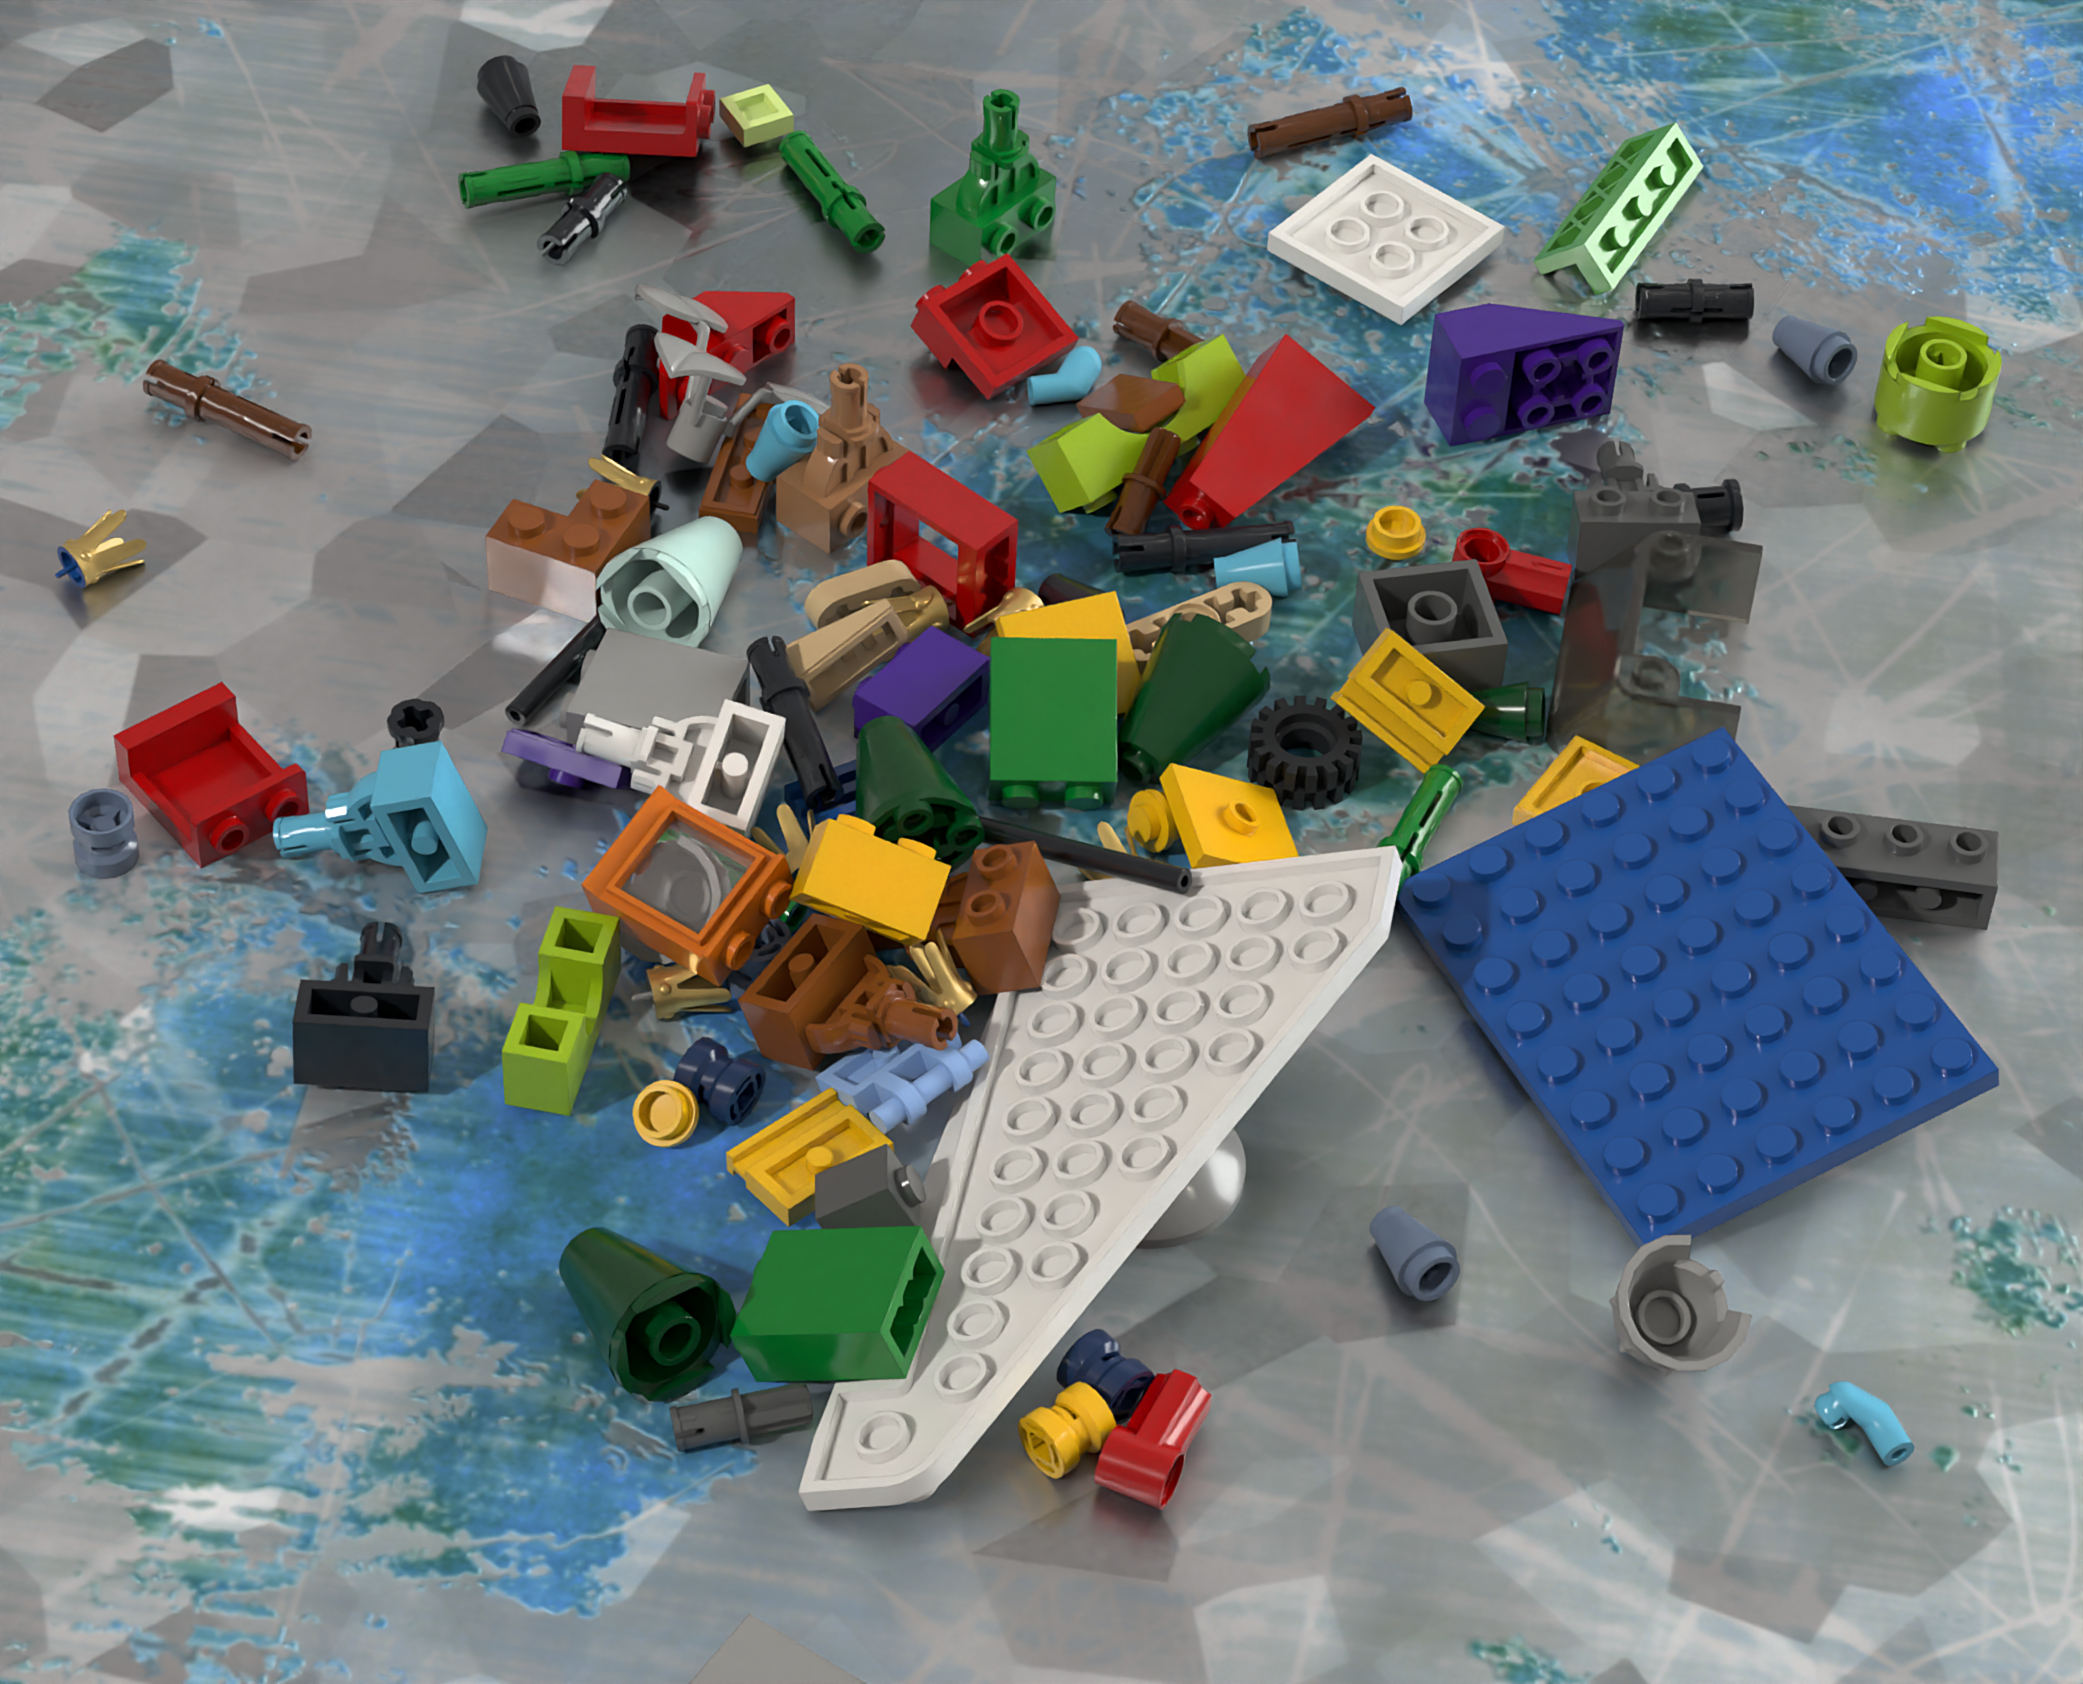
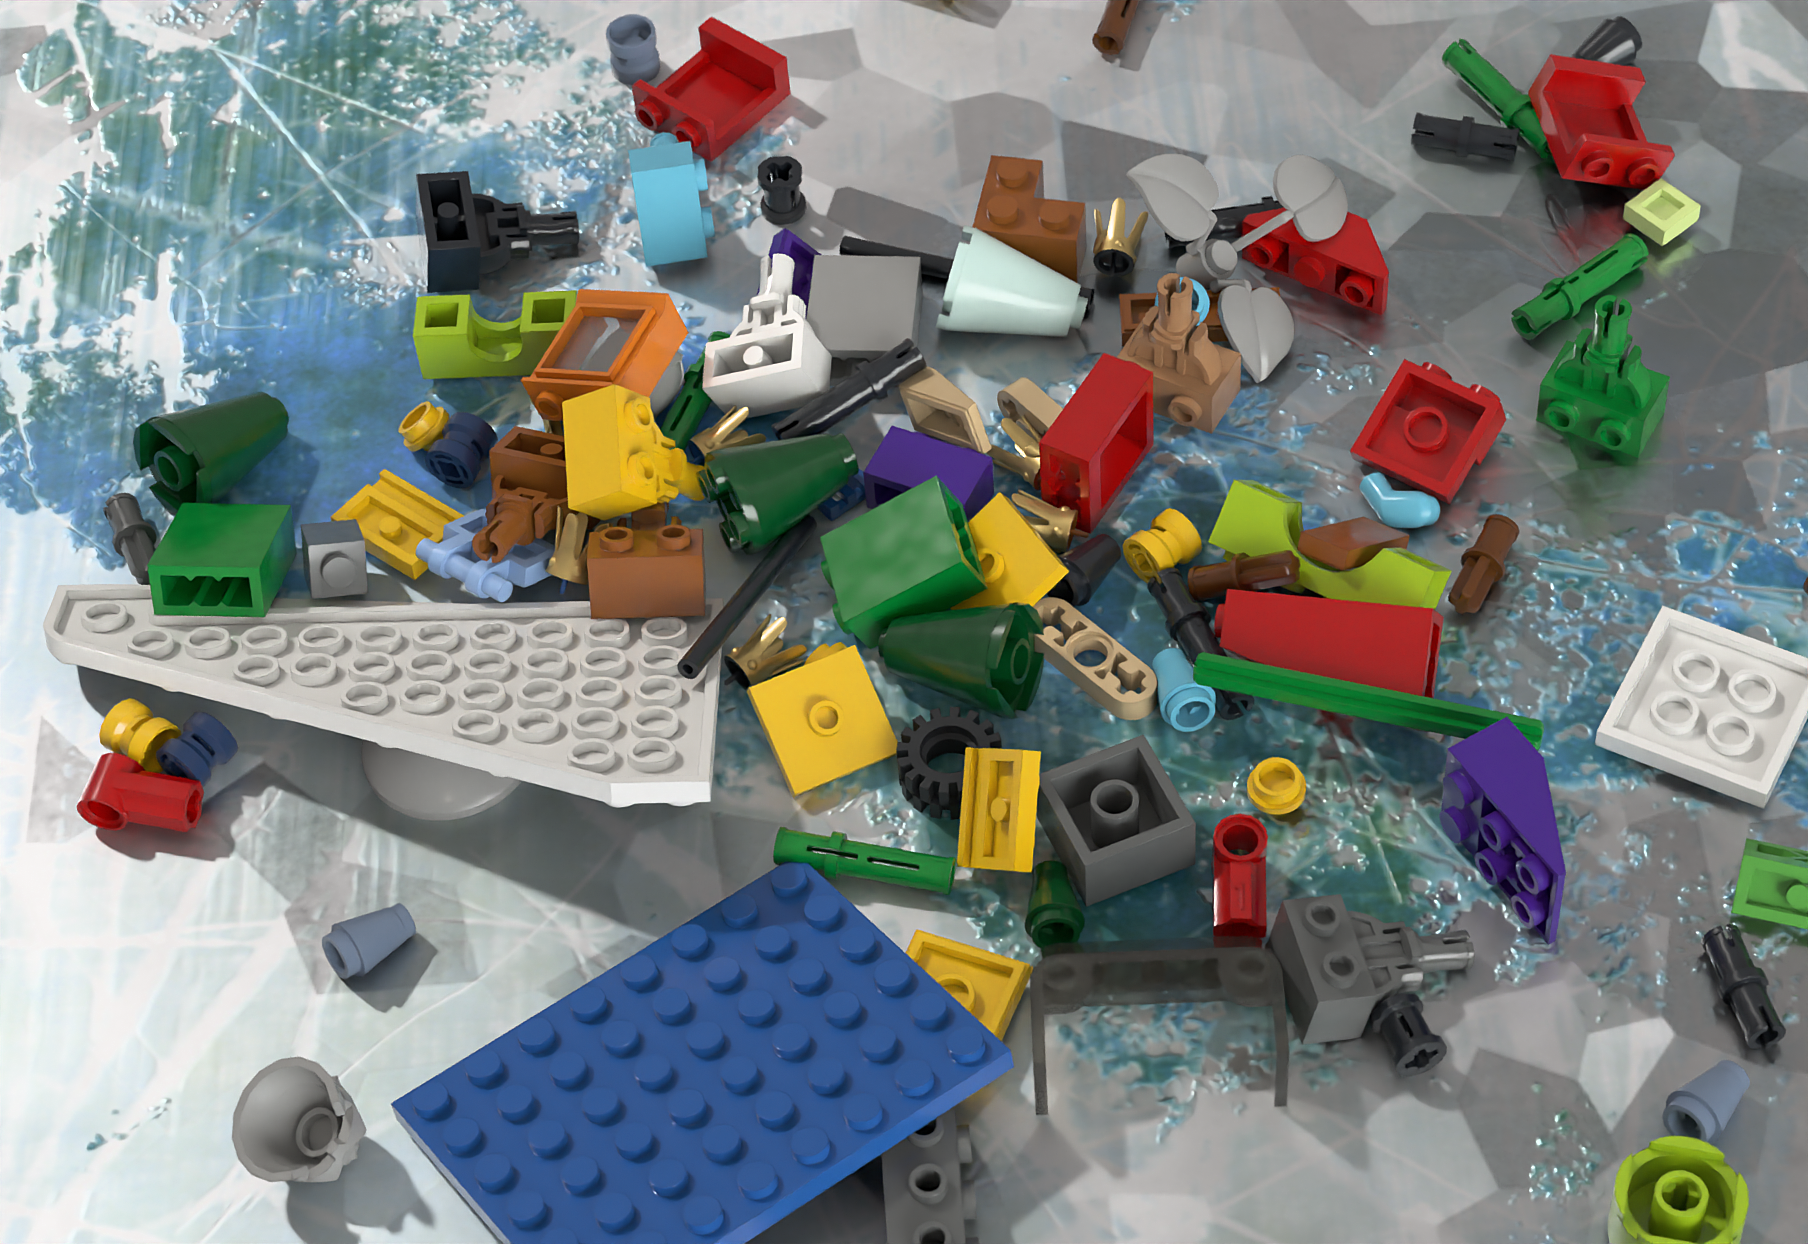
camera: 85 degrees right, 5 degrees up
none -> yellow wheel [1123,508,1202,584]
none -> green axle [1193,652,1544,751]

